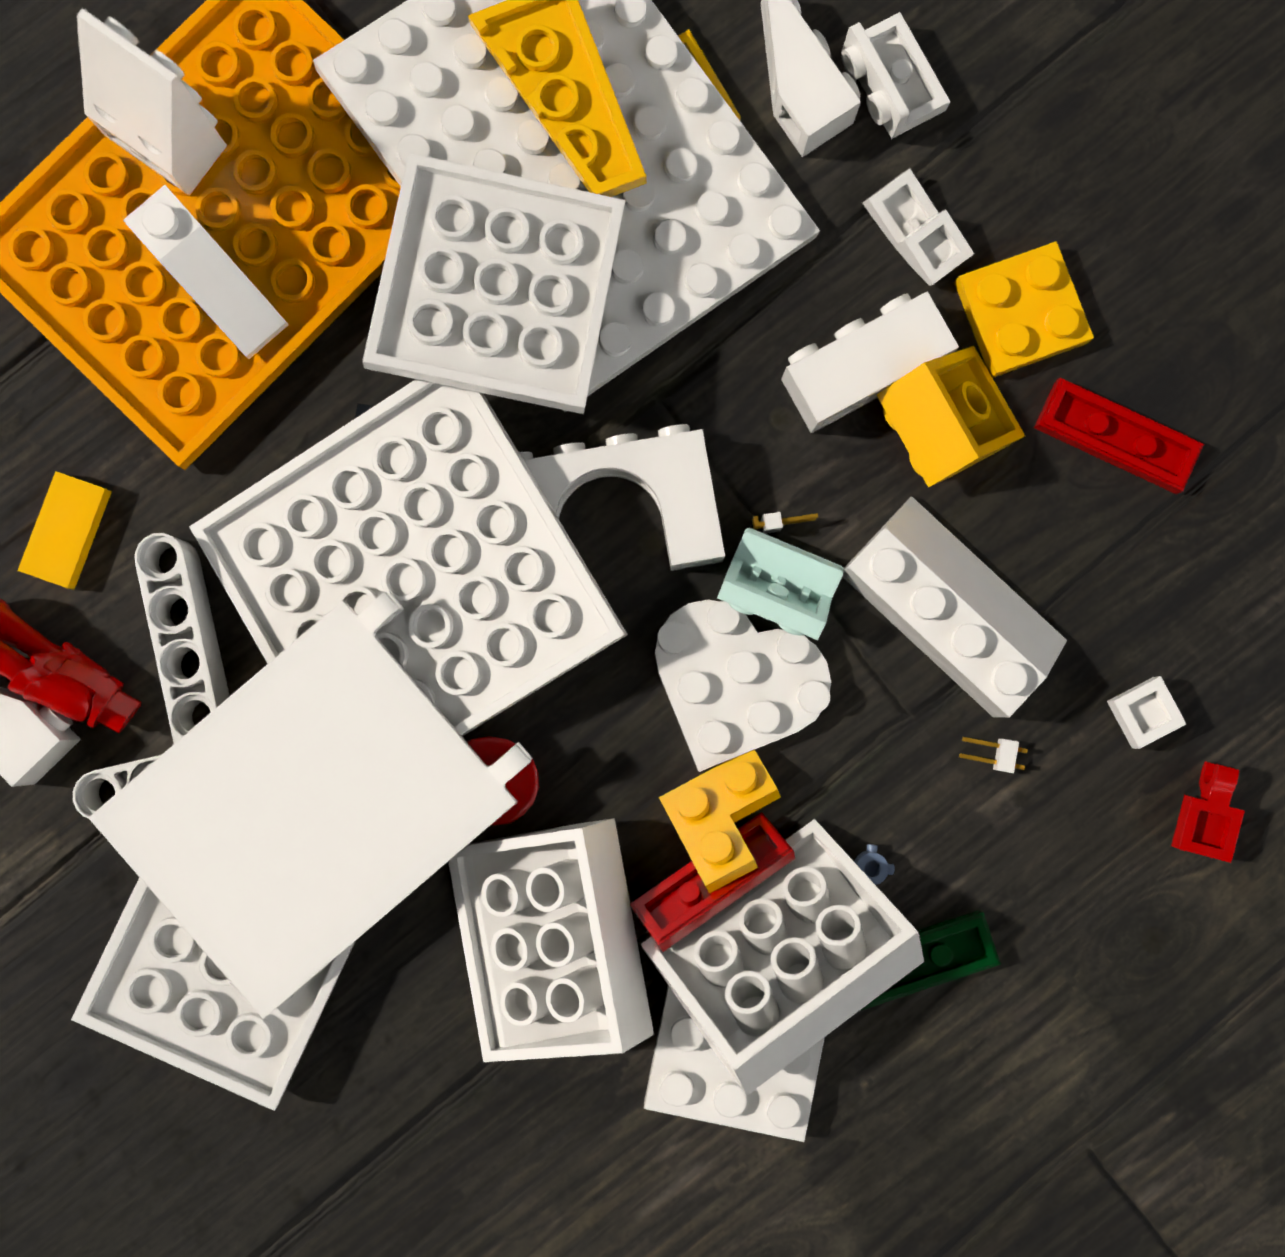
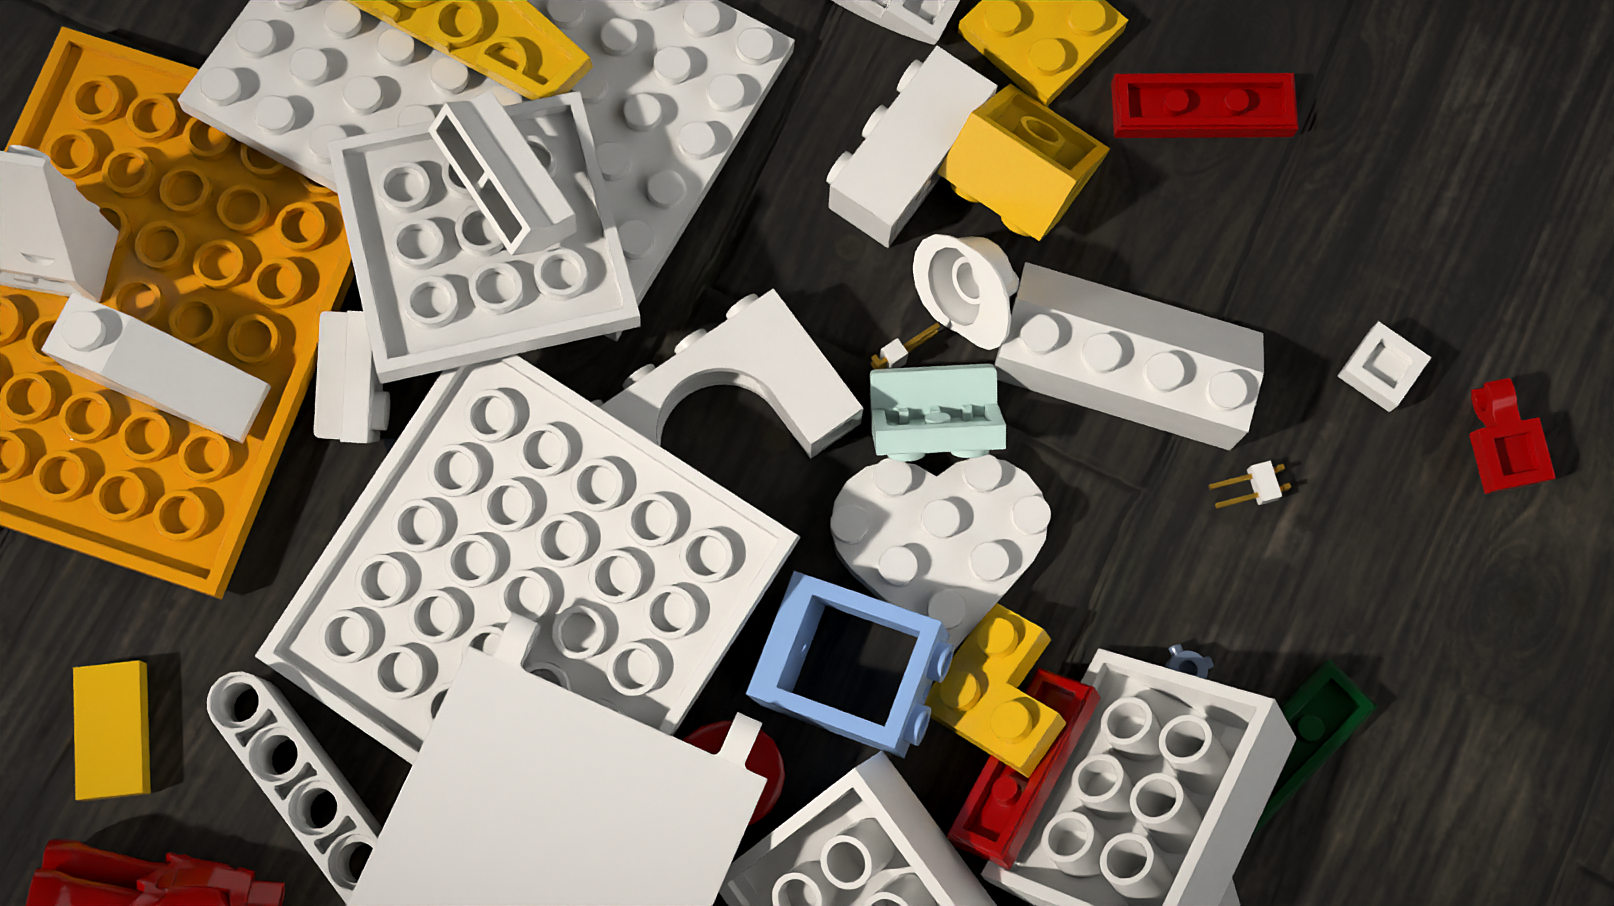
camera: 25 degrees left, 10 degrees down
none -> white bracket [314,310,390,443]
none -> white piece [428,89,577,256]
none -> light blue window [746,571,954,758]
none -> white piece [913,234,1019,350]

